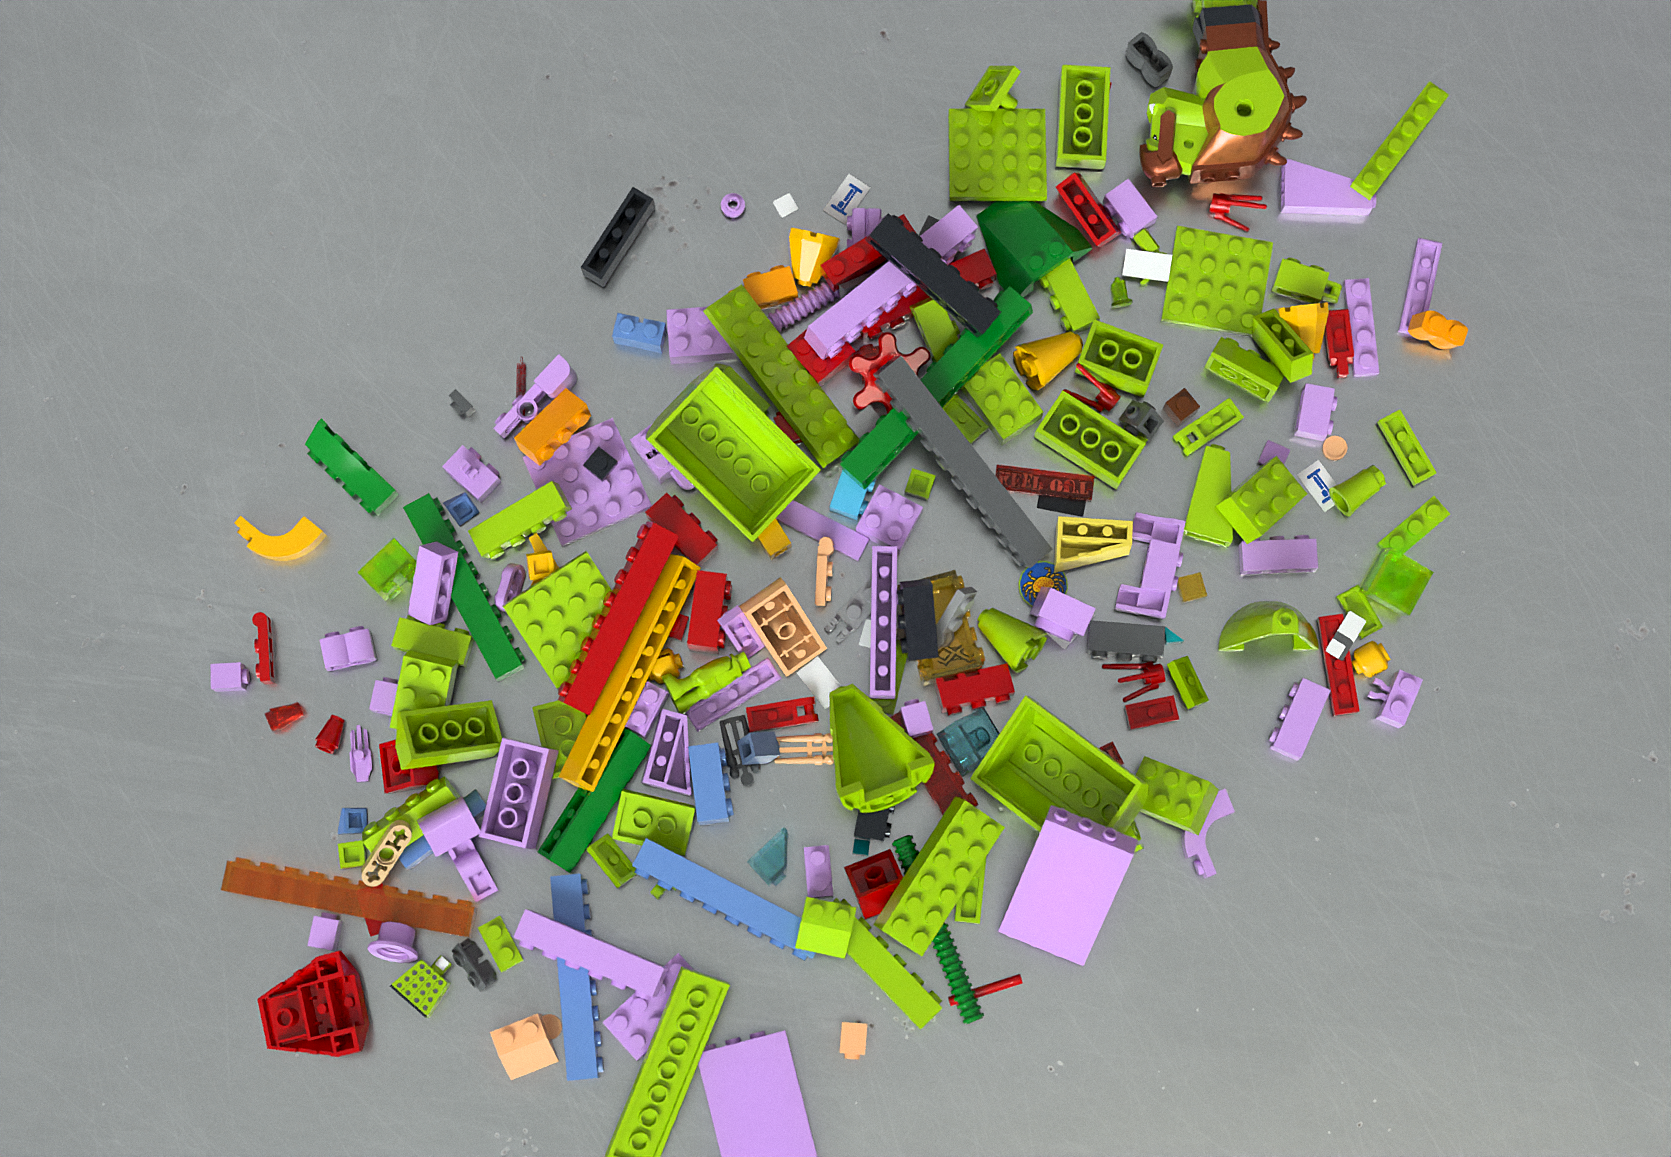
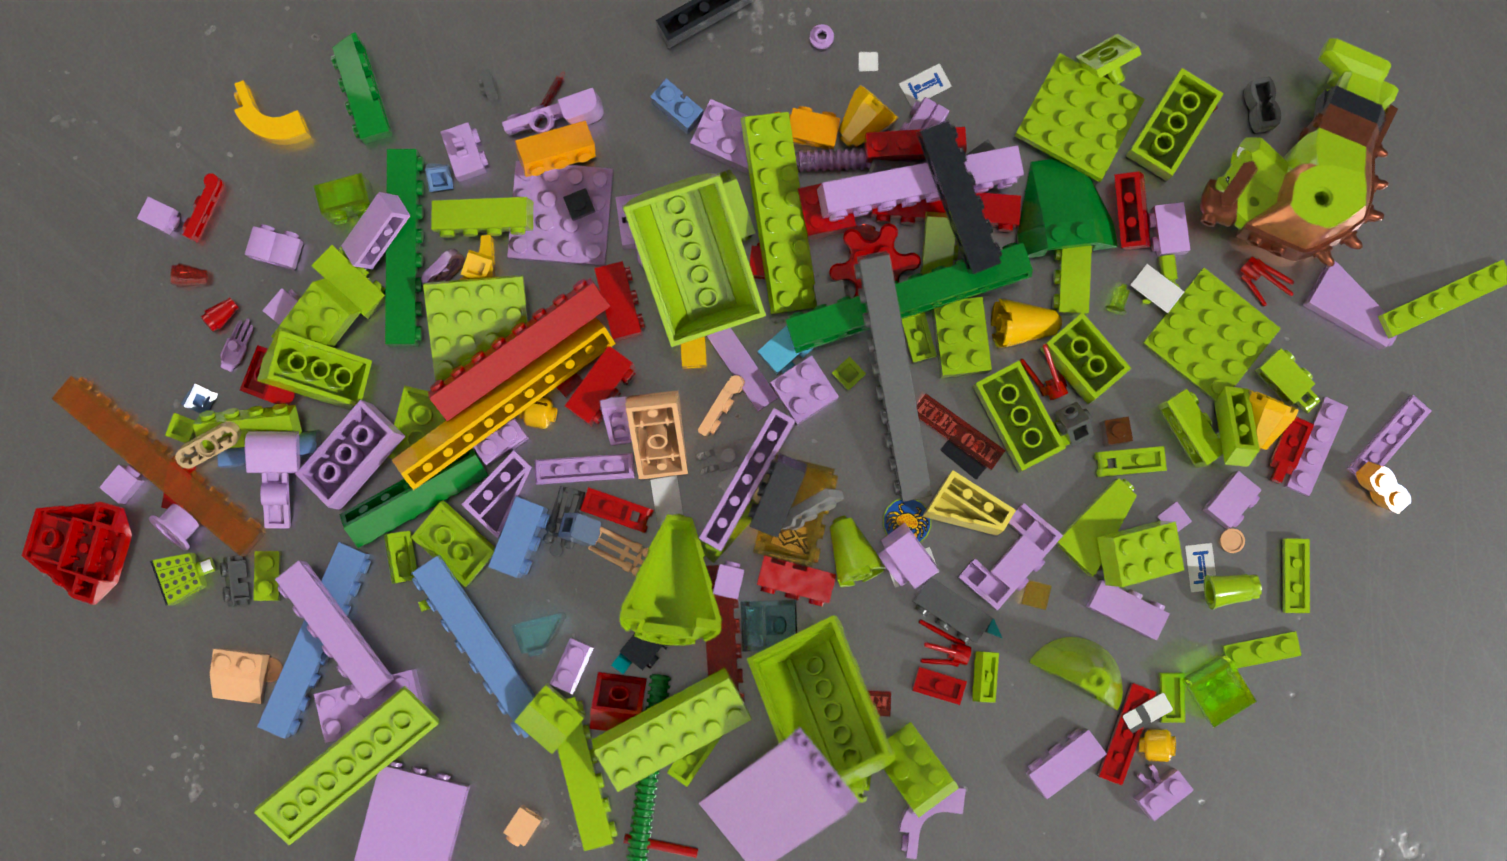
camera: 25 degrees right, 5 degrees up
lime piece [661,651,751,714] -> none

